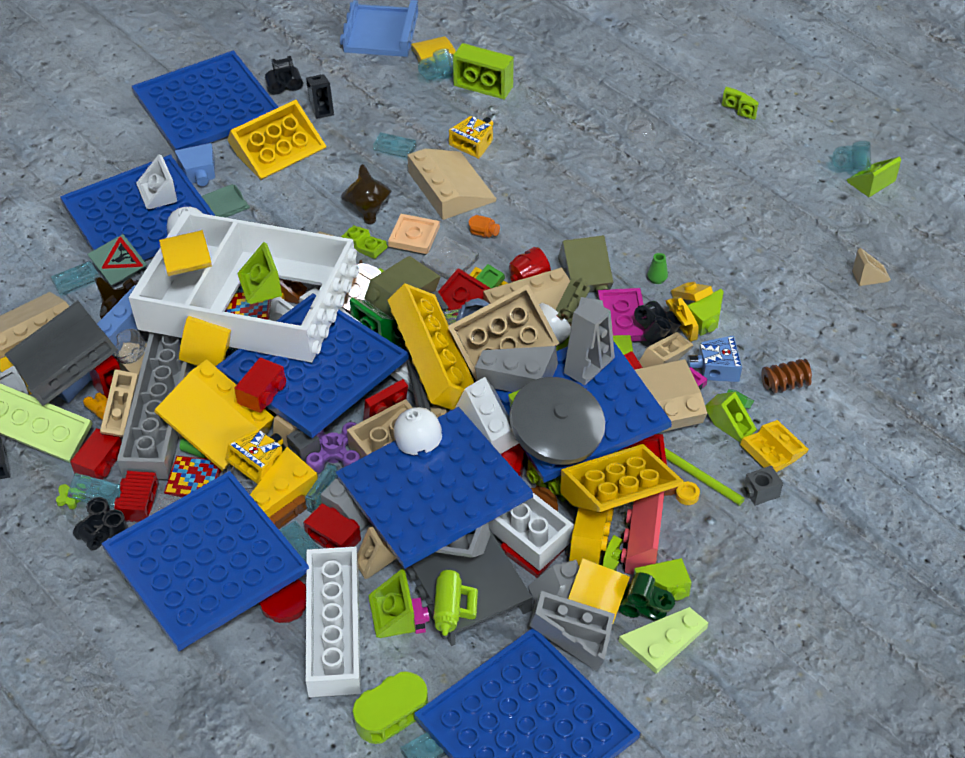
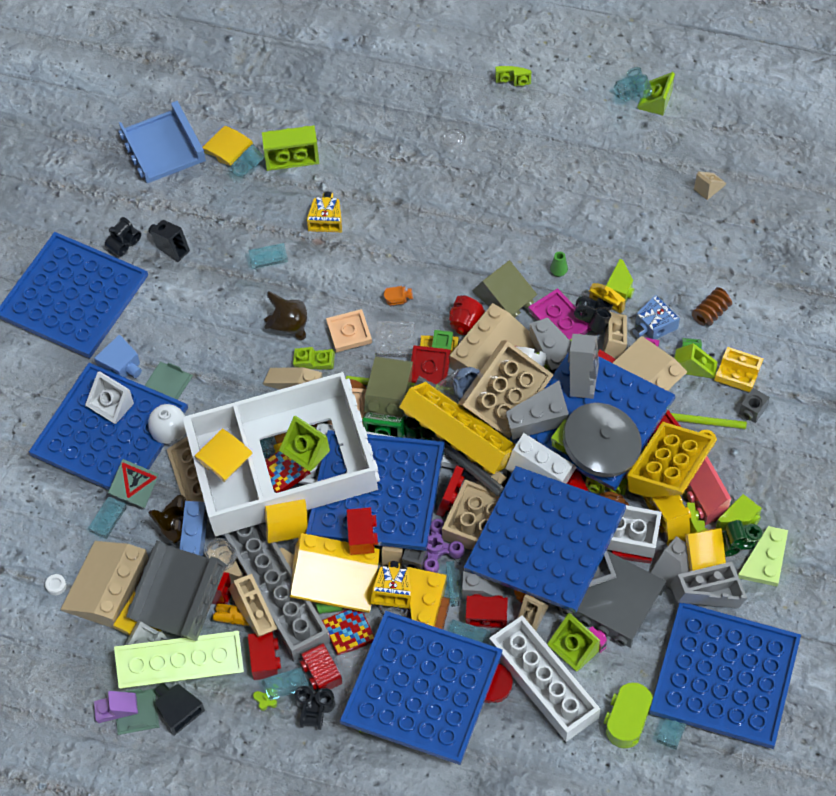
camera: 30 degrees left, 10 degrees up
yellow slope [227,100,327,180] -> none
white cylinder [394,407,442,455] -> none
tan slope [407,149,496,220] -> none
lime piece [433,570,478,636] -> none
olive hinge [556,278,591,324] -> none
yellow plate [671,282,713,302] -> none

